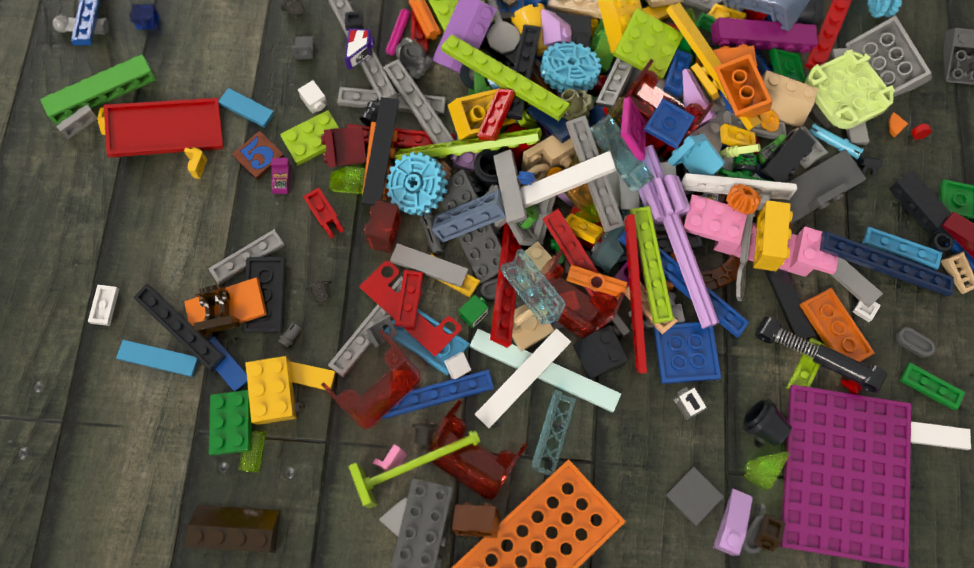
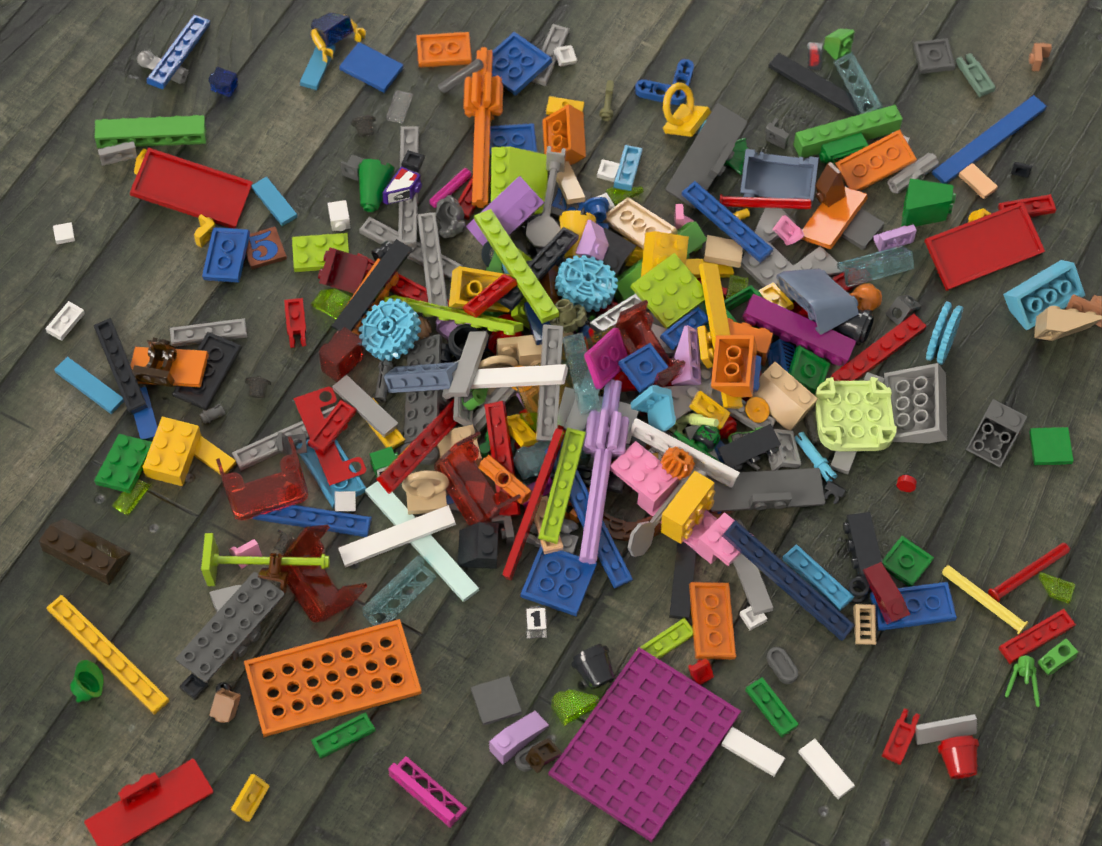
camera: 25 degrees right, 10 degrees down
magenta leg [271,158,291,194] -> none
reddish brown brick [452,502,500,538] -> none
clear light blue fence [500,249,566,325] -> none
blue plate [517,171,536,185] -> none
black piece [755,317,887,393] -> none
orange tile [888,113,908,138] -> none
none -> white tile [53,223,75,244]
none -> blue plate [202,227,250,282]
none -> reddish brown bracket [258,553,289,600]
none -> green cone [358,159,395,212]

